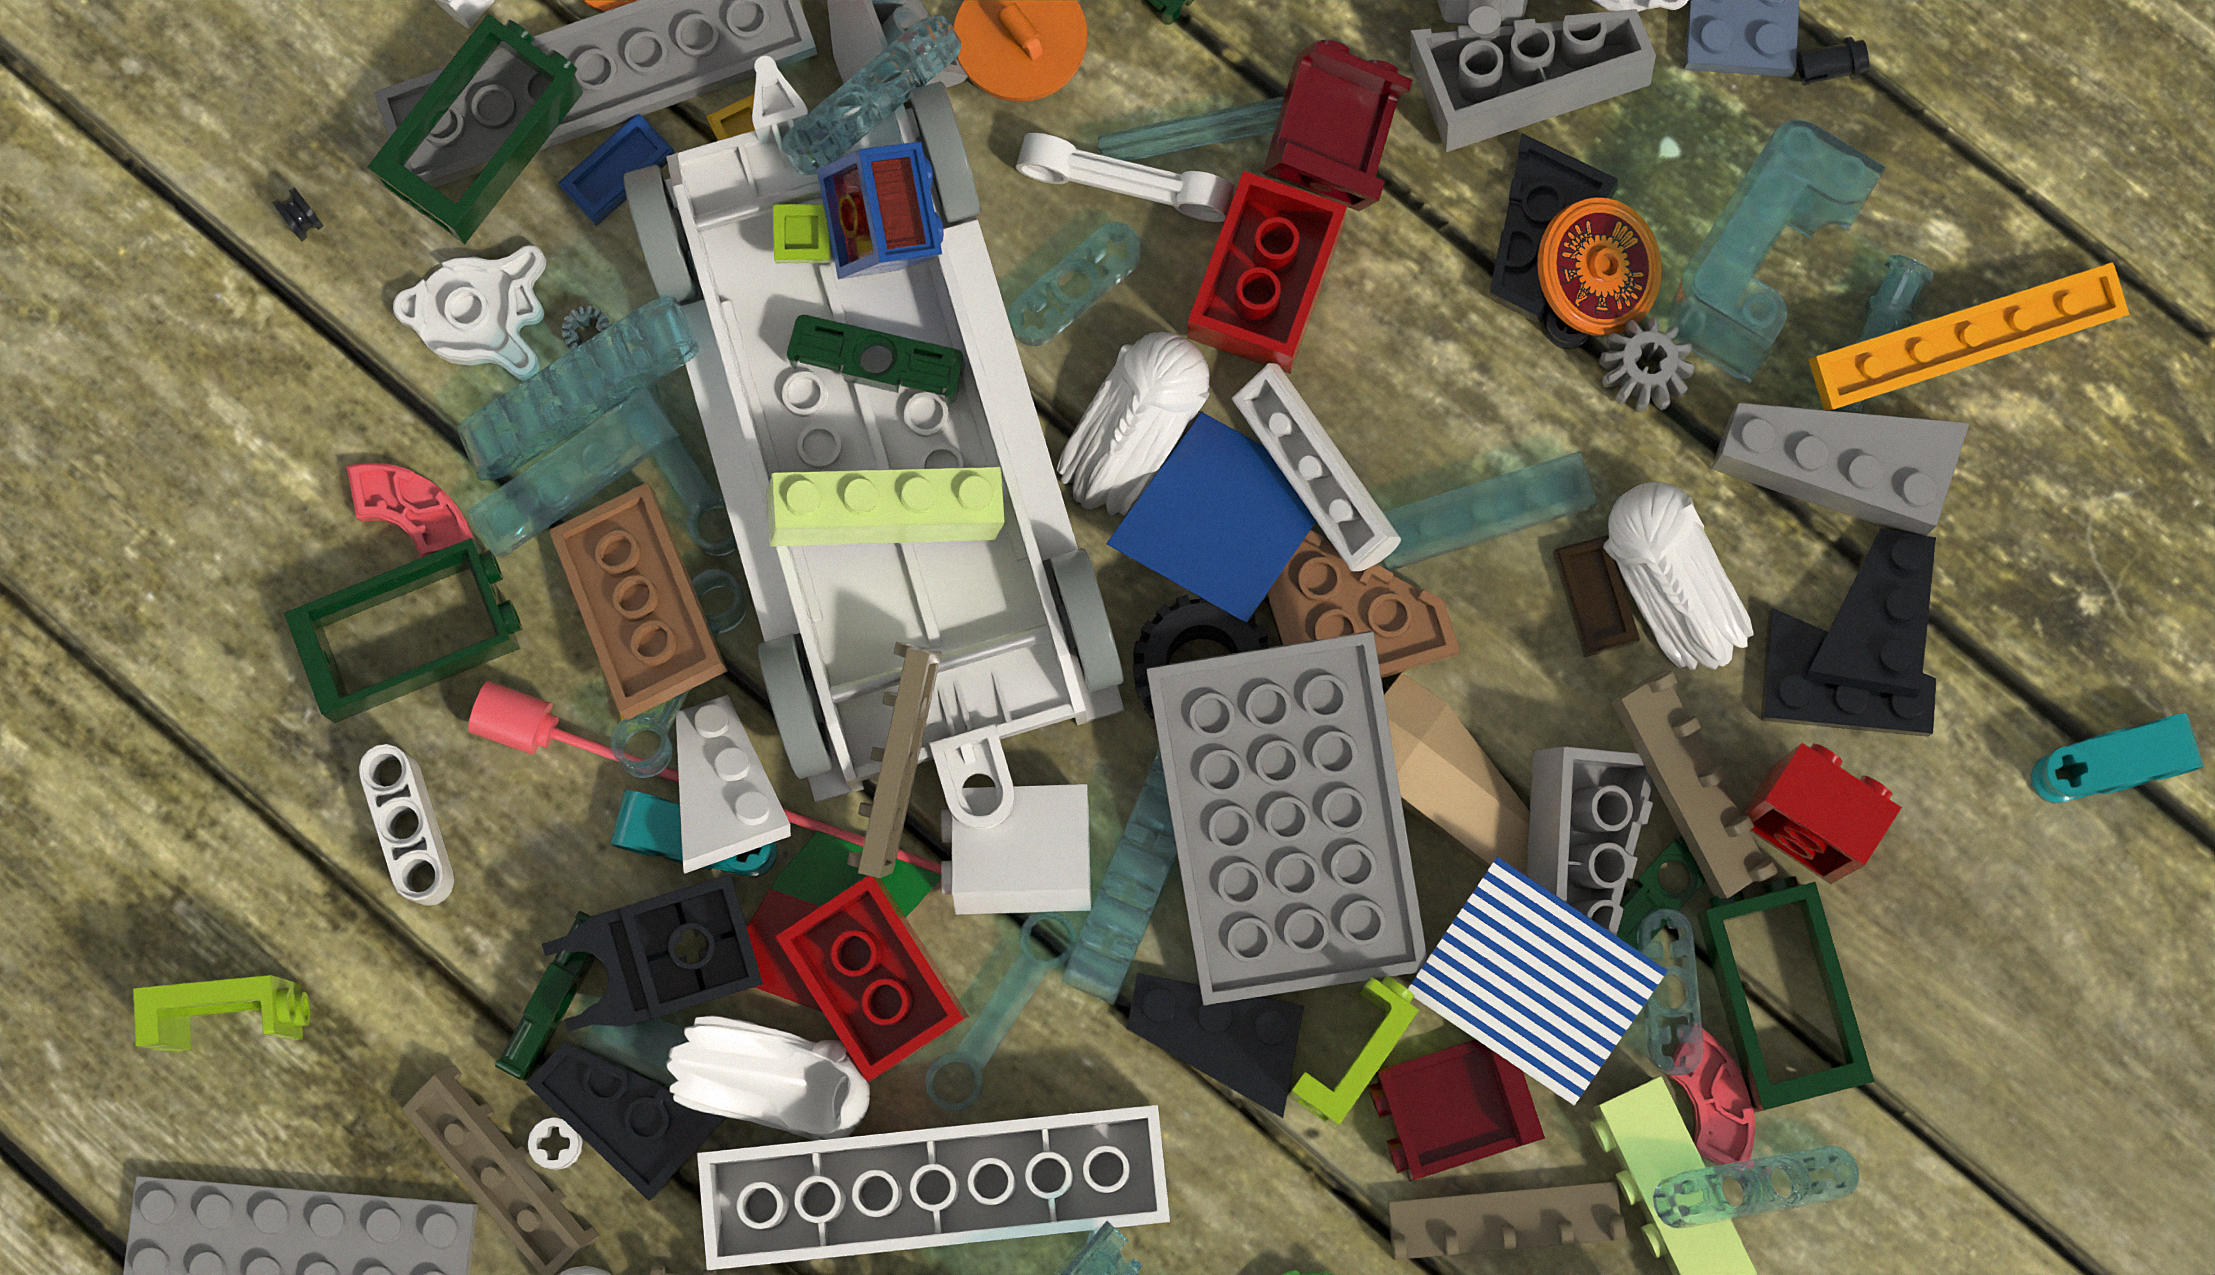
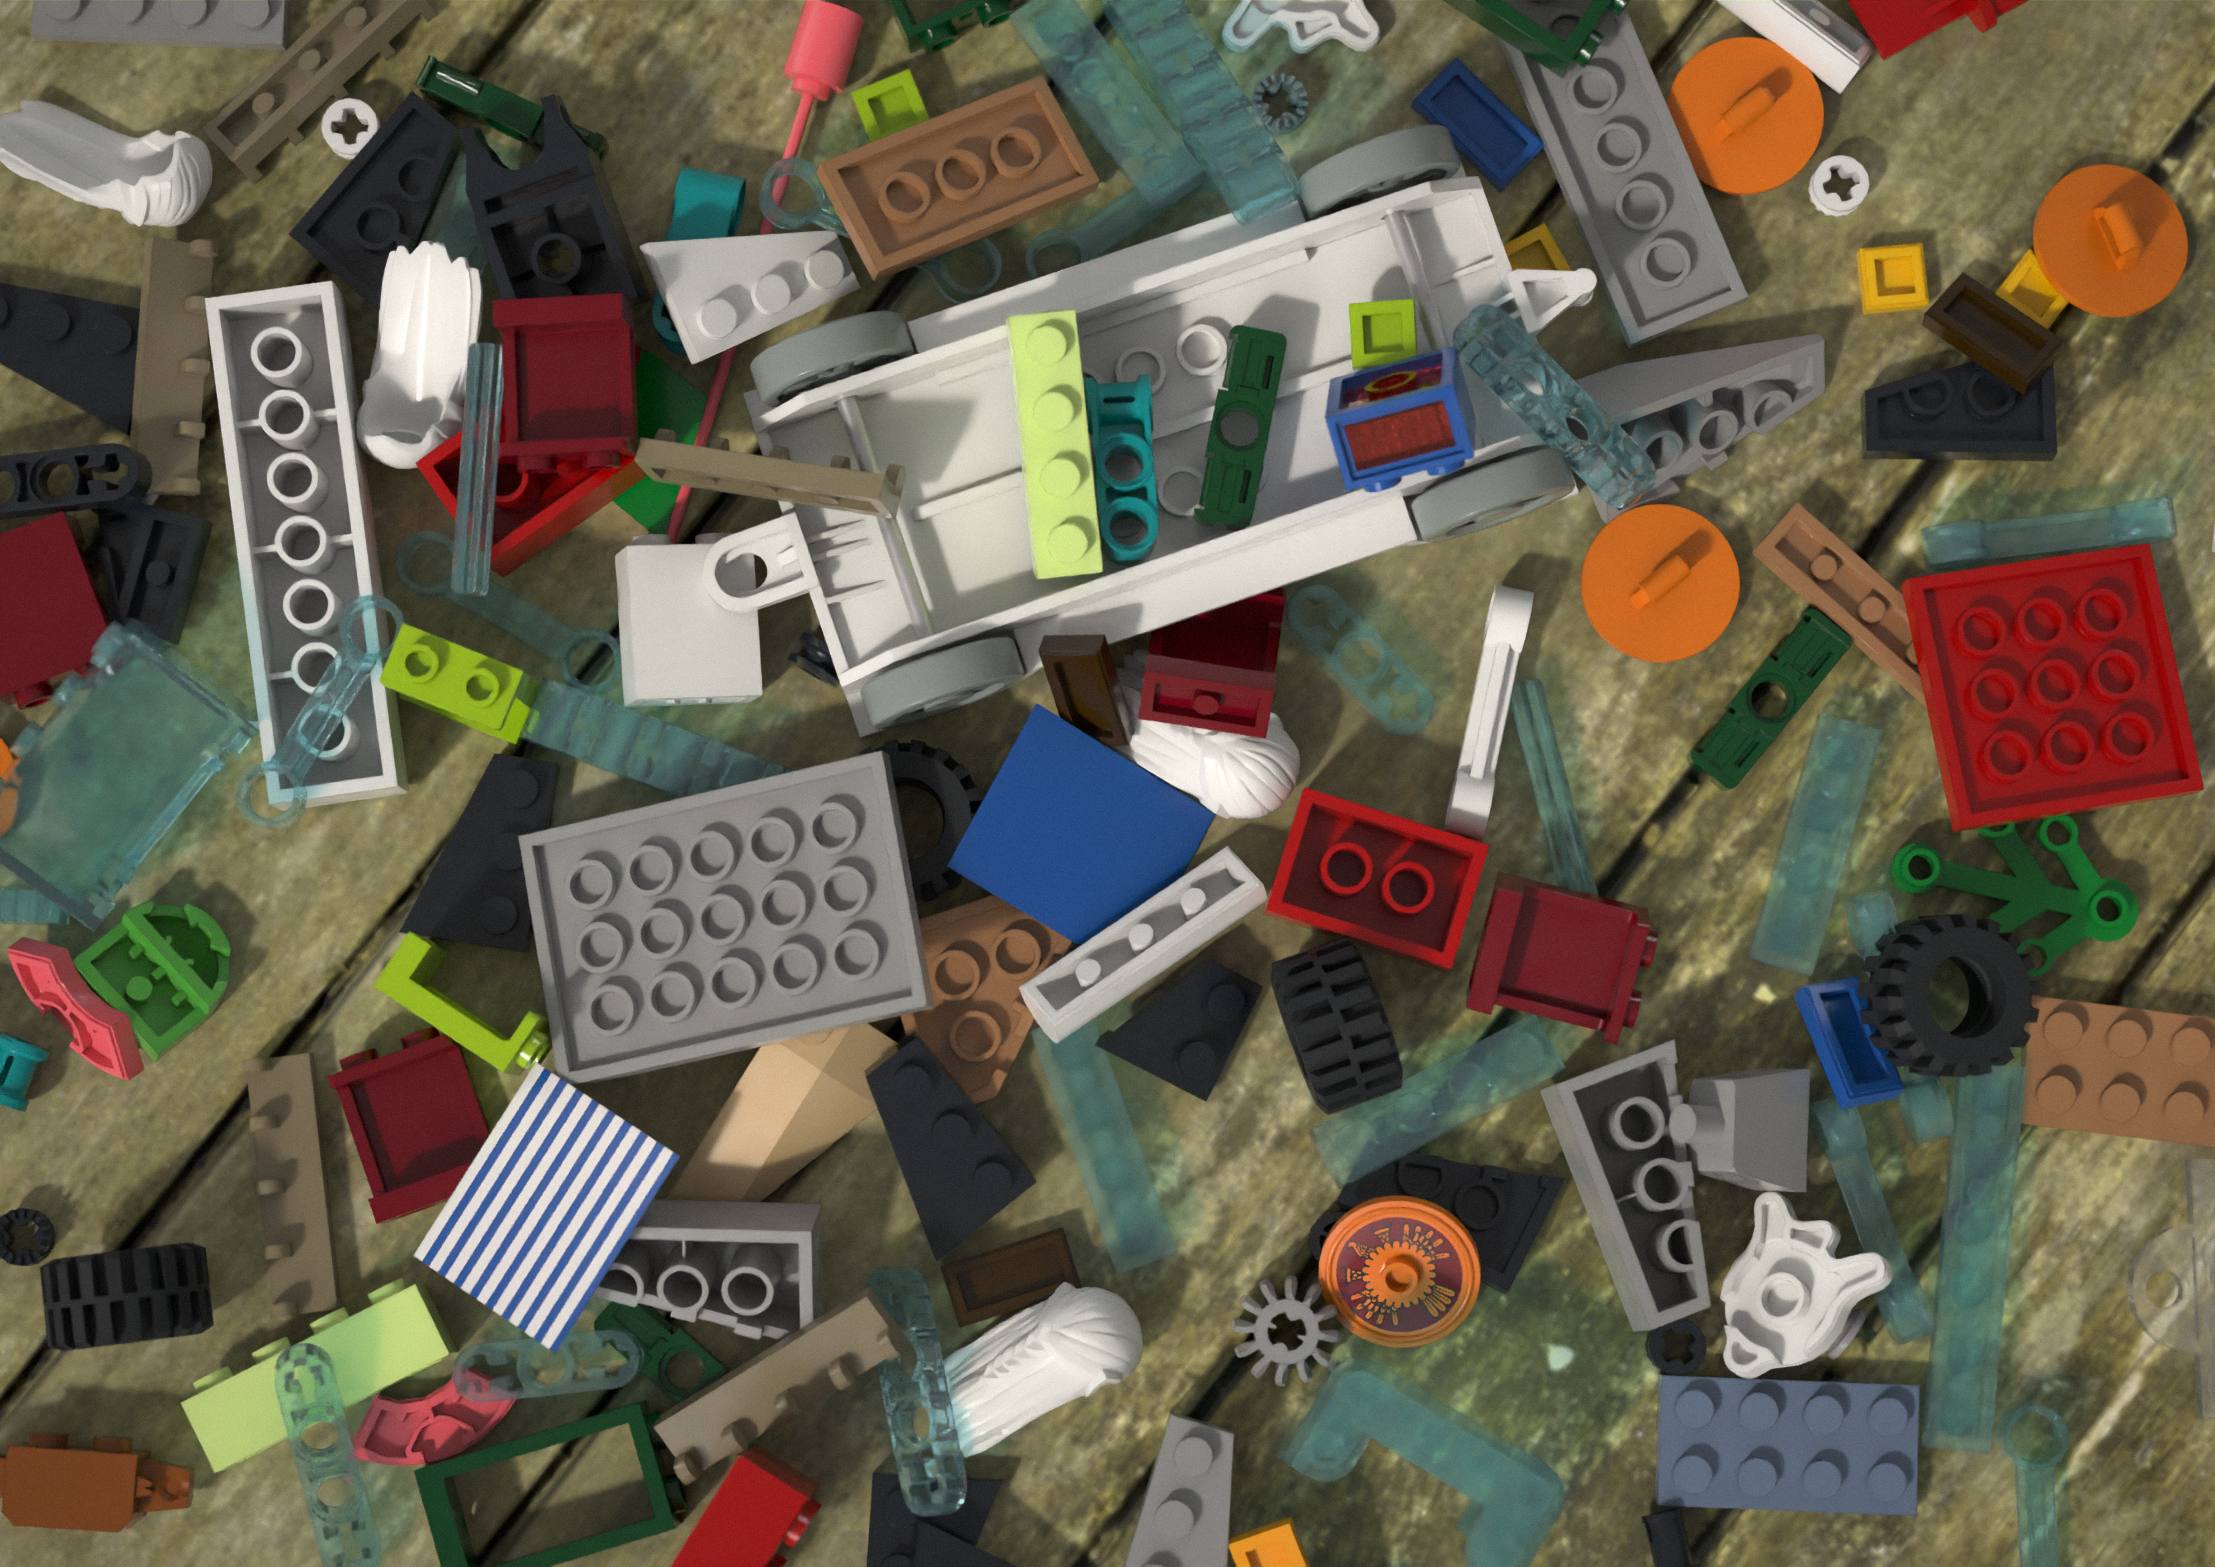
camera: 80 degrees right, 5 degrees up
none -> clear light blue piece [235,595,409,830]
none -> lime panel [380,623,543,747]
none -> clear light blue axle [451,342,504,598]
none -> dark red panel [492,293,639,474]
none -> black bush [787,632,840,688]
none -> lime plate [851,69,930,143]
none -> clear light blue beam [864,1266,967,1517]
none -> black wing [865,1031,1037,1261]
none -> dark brown tile [1038,635,1135,746]
none -> teal piece [1084,374,1159,567]
none -> black wing [1095,956,1263,1102]
none -> dark red panel [1138,588,1287,739]
none -> black tyre [1270,936,1403,1115]
none -> clear light blue plate [1309,1013,1566,1189]
none -> black bush [1645,1318,1707,1376]

